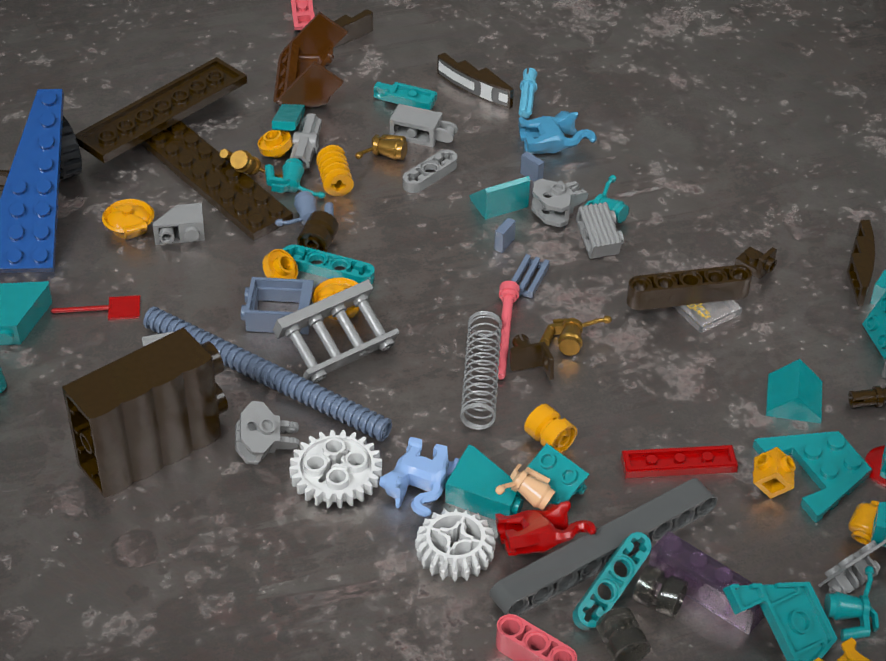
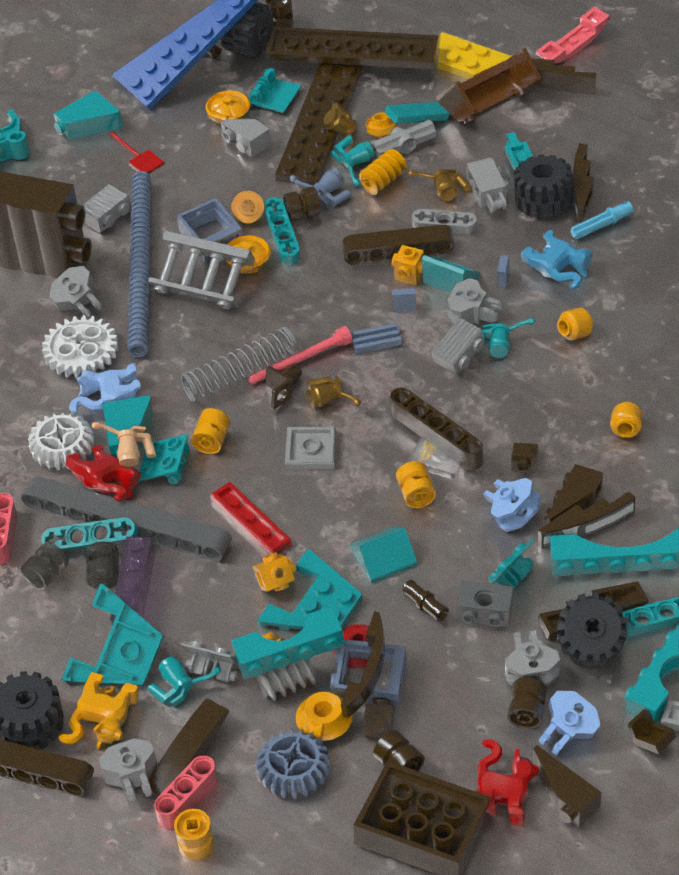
camera: 60 degrees right, 5 degrees up
none -> teal hinge [248,68,302,113]
none -> light grey tile [285,427,336,470]
none -> dark brown beam [342,225,455,265]
none -> light orange brick [392,245,424,285]
none -> light orange wheel [396,461,436,508]
none -> yellow wing [438,32,511,79]
none -> light blue hinge [483,478,541,532]
none -> black wheel [514,154,573,218]
none -> dark brown slope [544,464,603,525]
none -> light orange head [557,307,593,341]
none -> light orange head [610,402,643,438]

